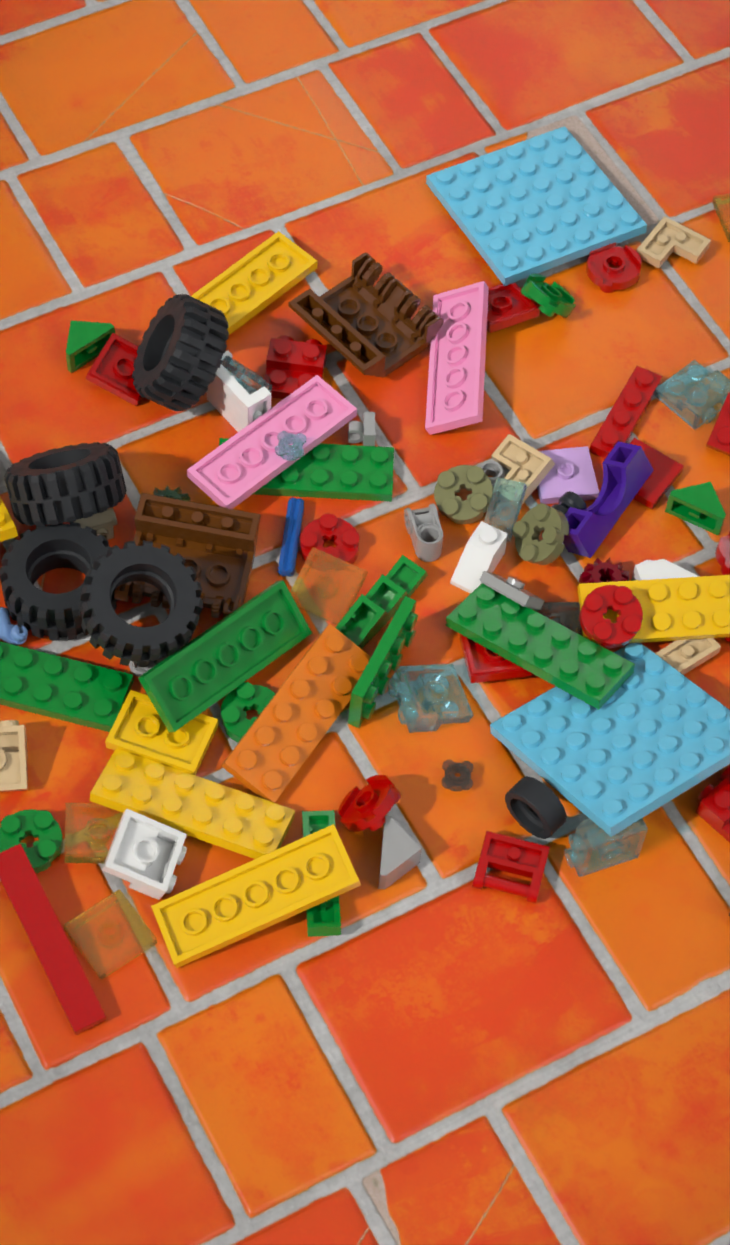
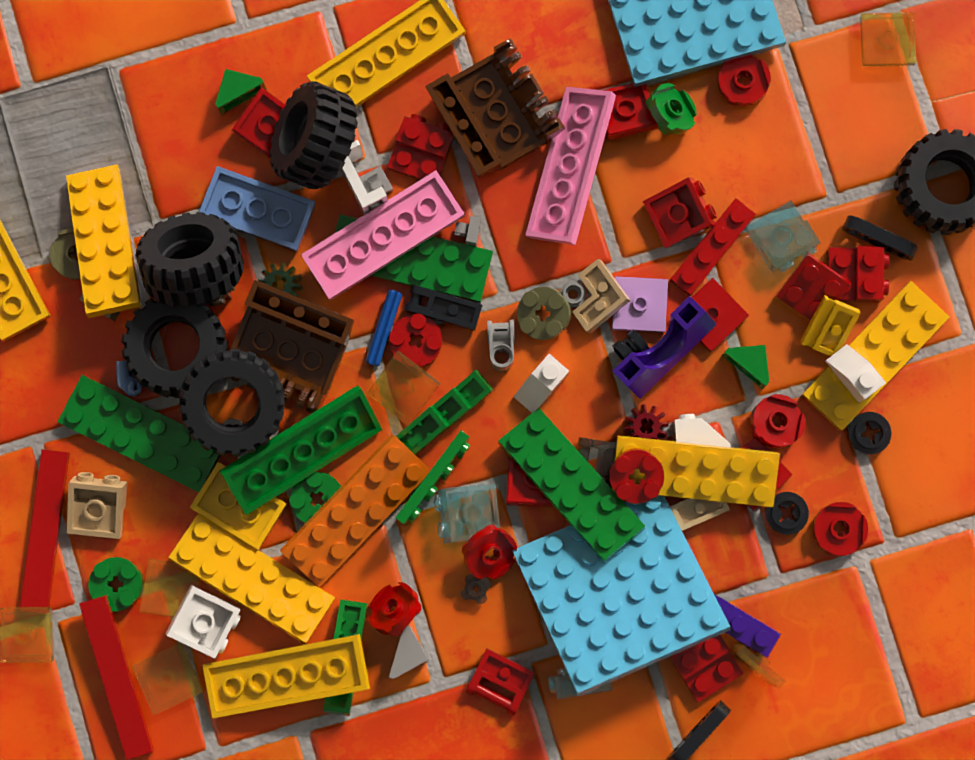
camera: 15 degrees right, 25 degrees up
clear light blue plate [221,356,273,392] -> none
clear light blue plate [275,431,306,461] -> none
light grey plate [480,571,545,611] -> none
clear light blue plate [484,477,527,542] -> none
black tyre [505,776,567,839] -> none
olive plate [512,503,569,565] -> none
tan plate [637,216,711,268] -> none
none -> medium blue plate [199,166,316,252]
none -> black plate [404,285,483,331]
none -> red plate [462,525,517,579]
none -> red plate [643,177,717,249]

